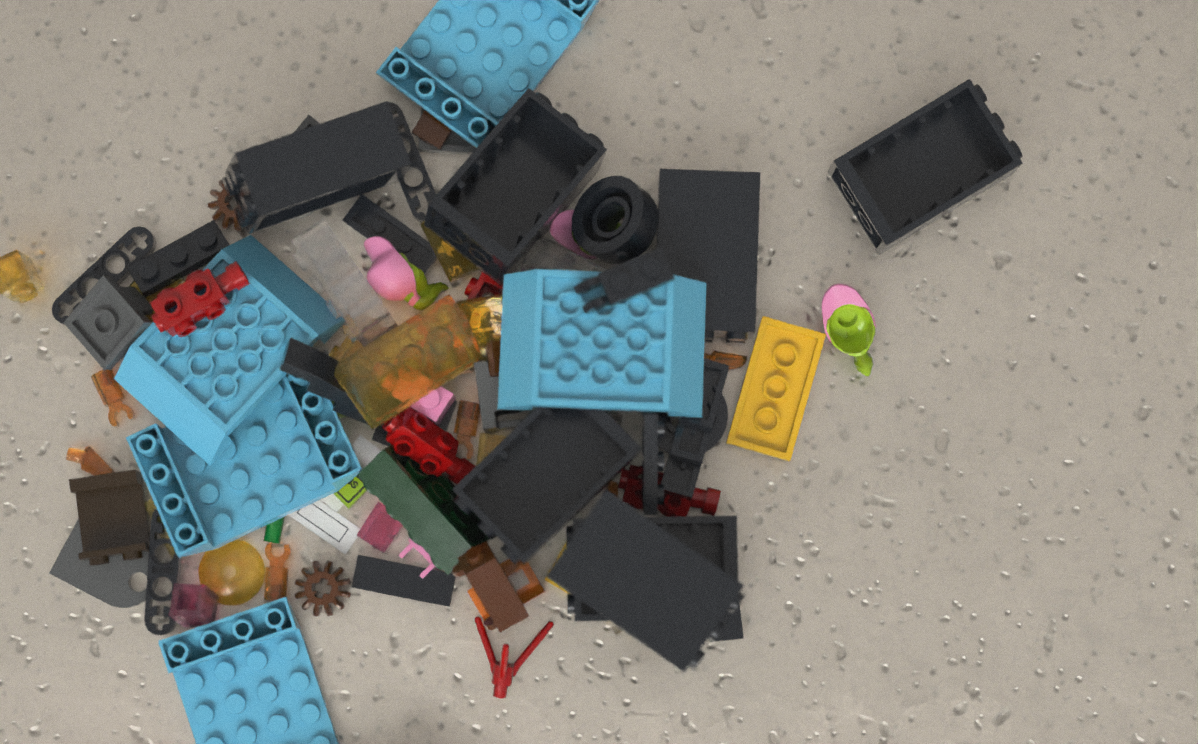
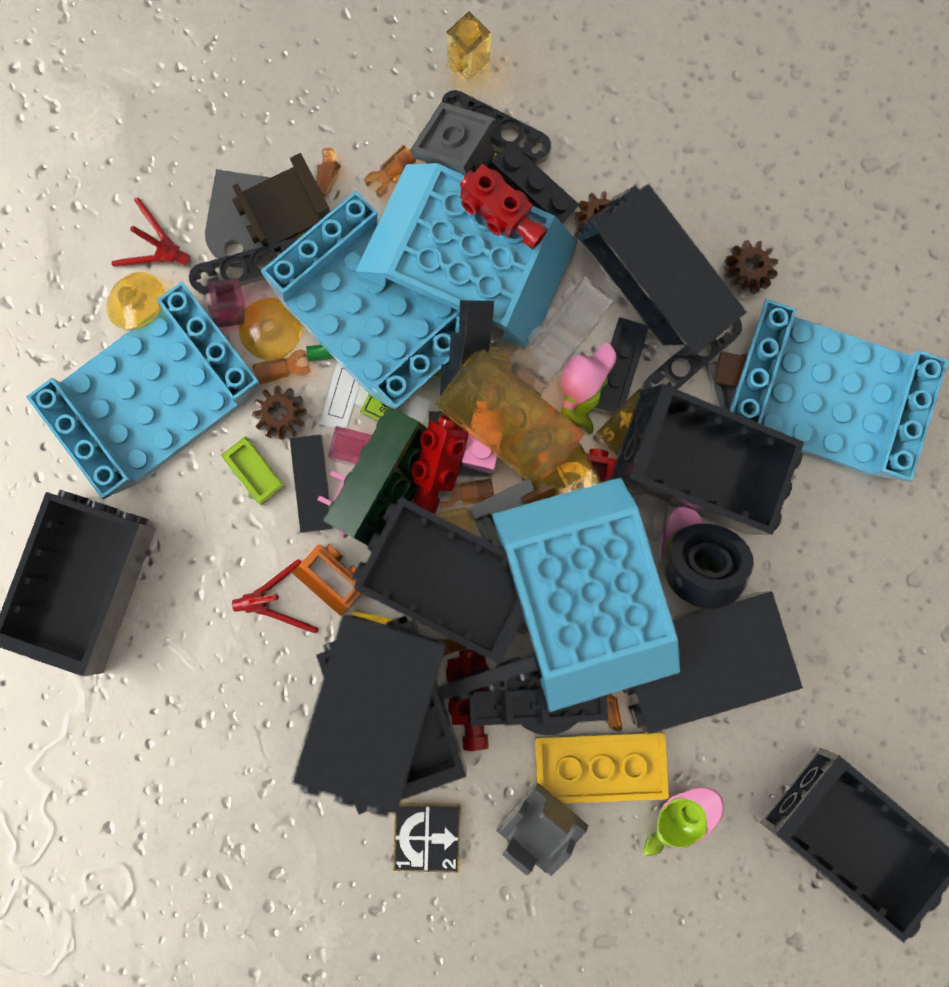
camera: 70 degrees right, 0 degrees up
reddish brown brick [452,541,529,633] -> none
black hinge [574,247,675,314] -> none
none -> clear yellow dish [106,272,164,330]
none -> red plant [111,197,190,267]
none -> lime tile [220,436,286,506]
none -> tile [393,802,460,873]
none -> dark grey panel [496,783,589,876]
none -> reddish brown gear [724,240,778,295]

